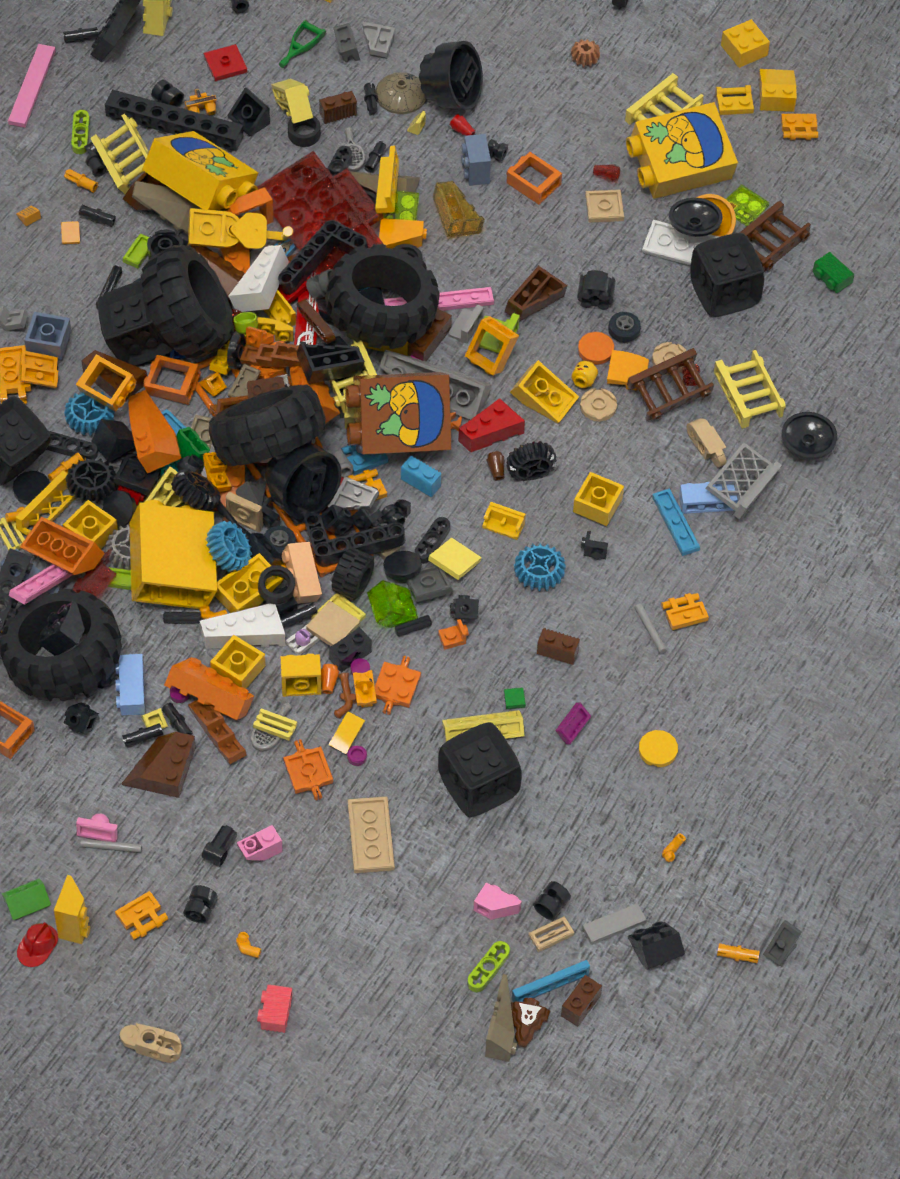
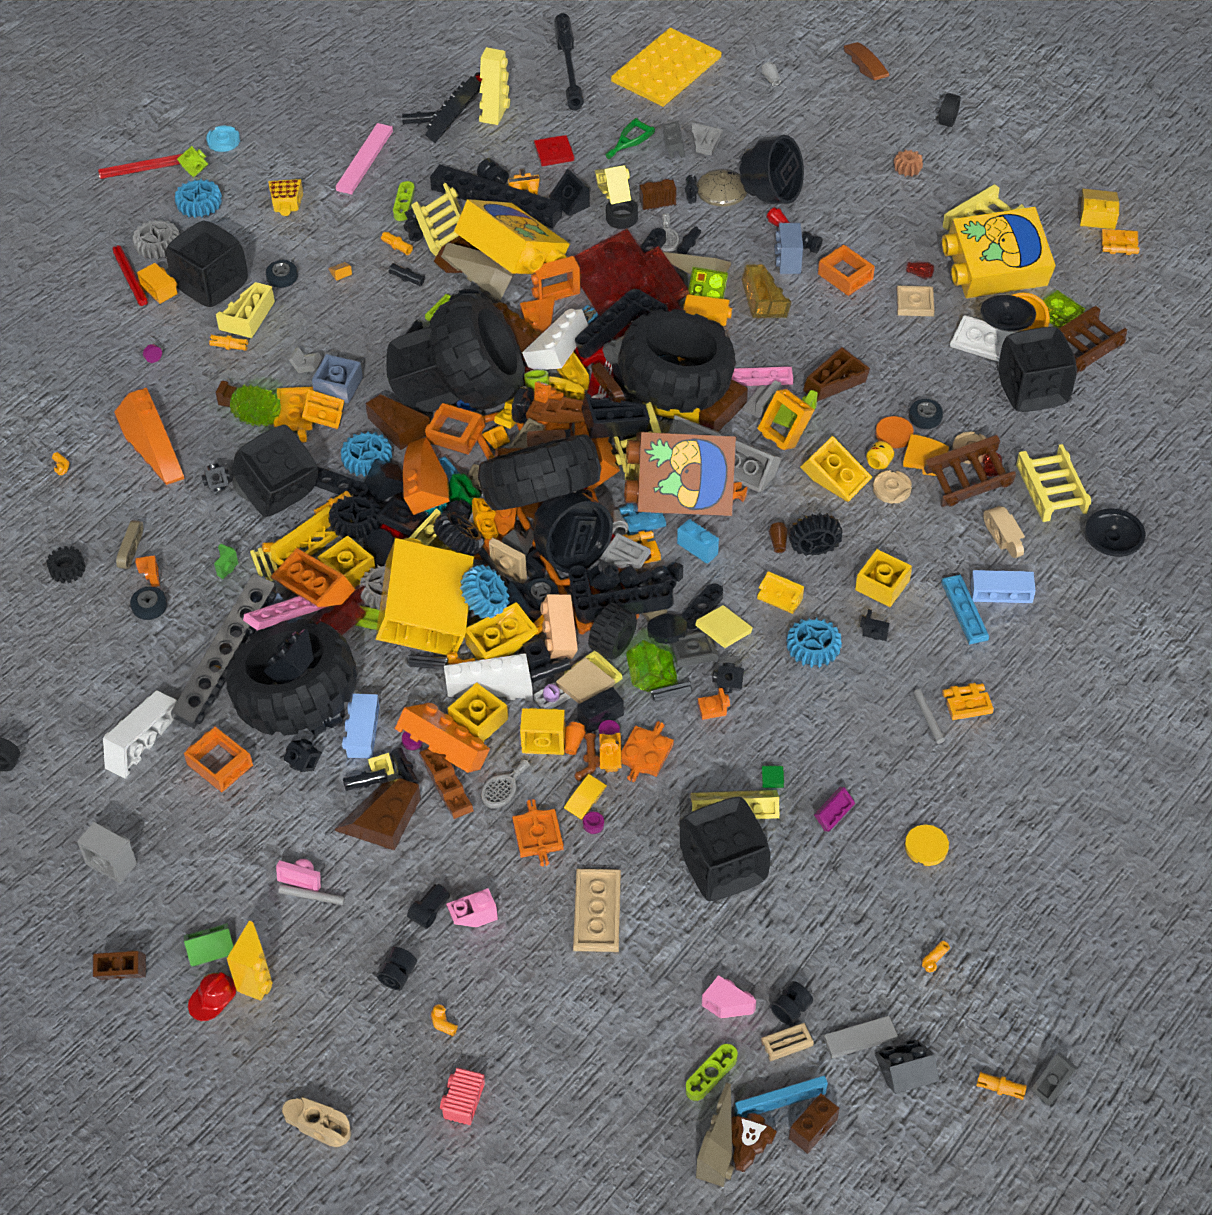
camera: 10 degrees right, 5 degrees down
black tile [13,471,50,505] -> none
light orange slope [61,221,80,244] -> none
light orange window [76,354,136,412] -> none
light orange plate [115,891,169,940] -> none
yellow plate [188,208,293,249] -> none
light yellow tile [253,709,297,741] -> none
black tyre [258,565,295,604] -> none
yellow fence [375,146,399,213] -> none
light yellow slope [407,111,426,135] -> none
red wedge [458,398,525,452] -> none
reddish brown brick [537,628,580,665] -> none
black brick [577,270,616,310] -> none
light grey fence [705,443,782,519] -> none
yellow plate [715,85,754,115] -> none
yellow brick [721,19,770,68] -> none
green brick [813,252,854,293] -> none

